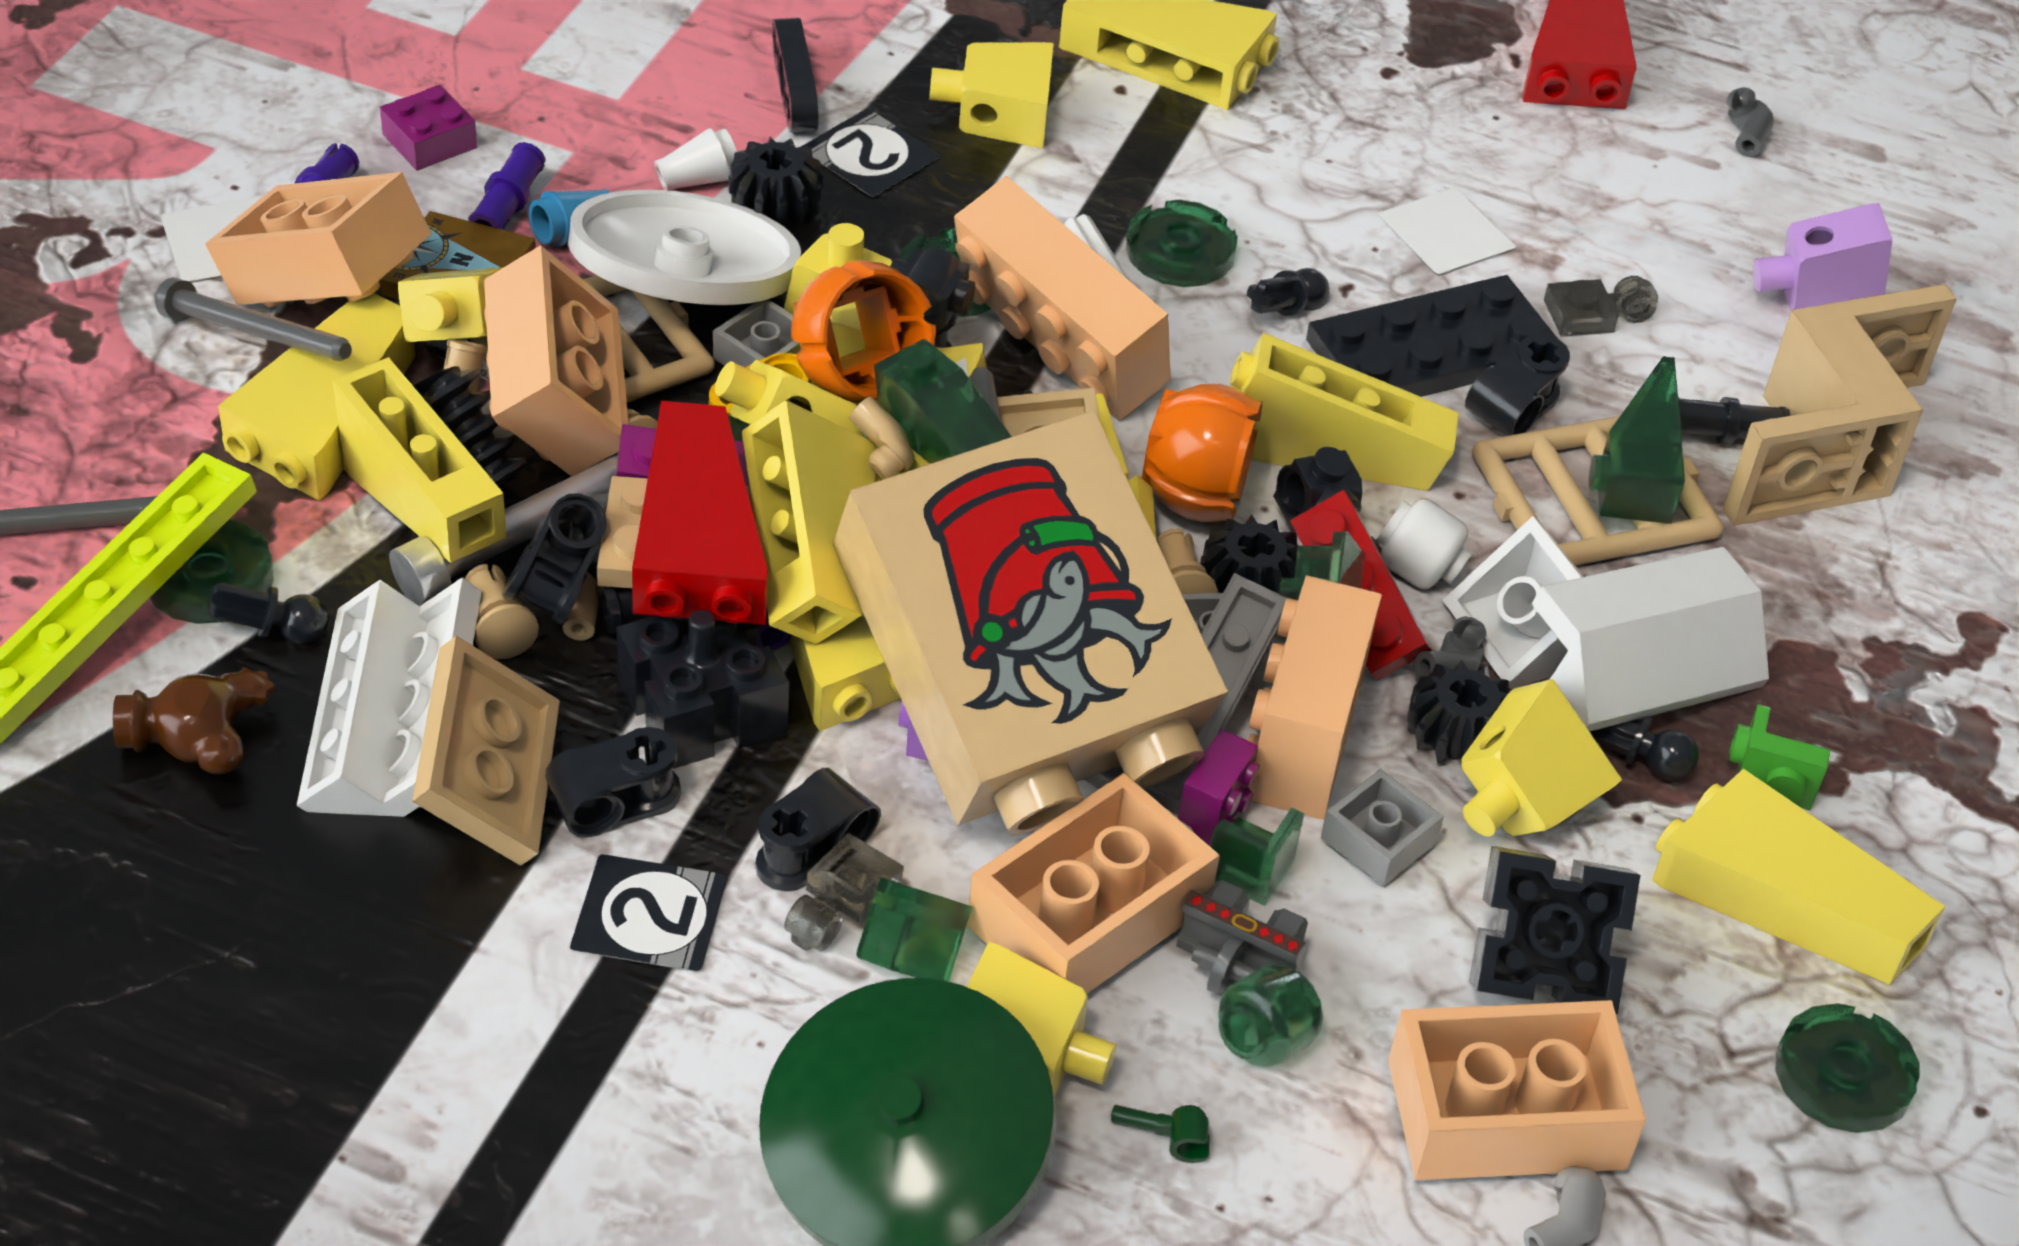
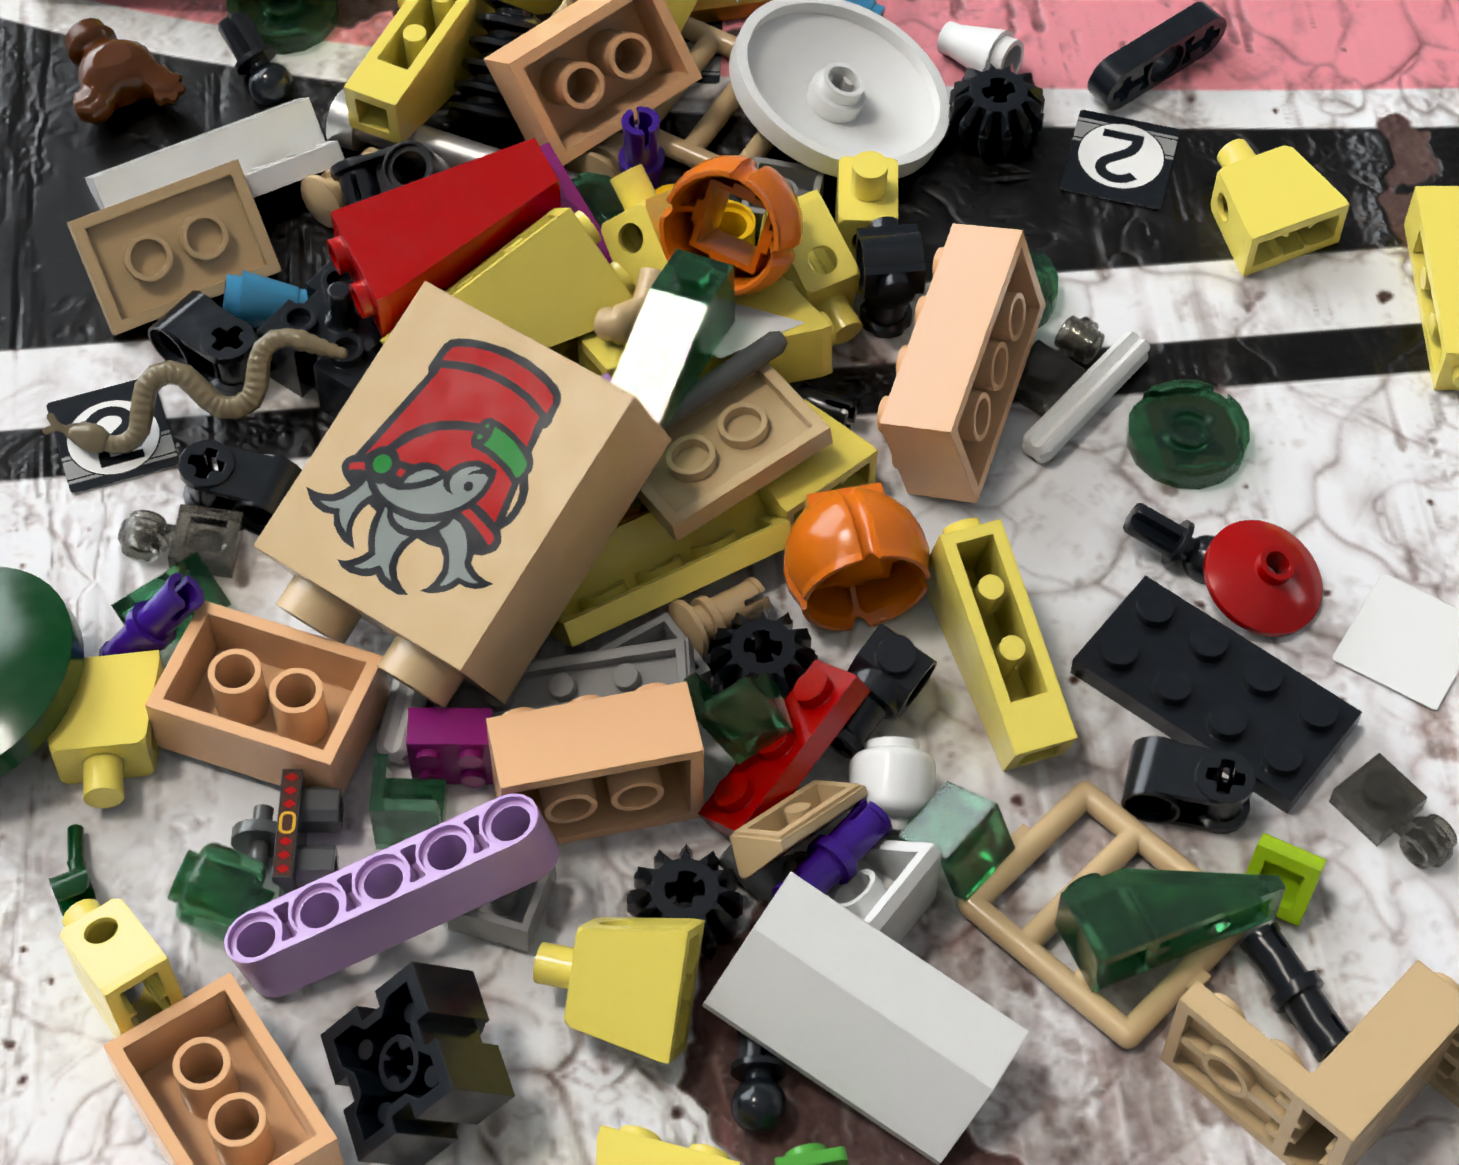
camera: 65 degrees right, 10 degrees up
none -> dark tan animal [43,328,348,454]
none -> light yellow torso [59,899,184,1037]
none -> dark purple pin [99,573,204,656]
none -> dark azure cone [223,270,308,328]
none -> lavender beam [224,793,560,998]
none -> dark purple pin [618,106,665,190]
none -> tan slope [729,780,868,879]
none -> dark purple pin [772,799,892,897]
none -> clear green panel [899,781,1015,901]
none -> red dish [1203,520,1323,637]
none -> lime tile [1236,832,1327,927]

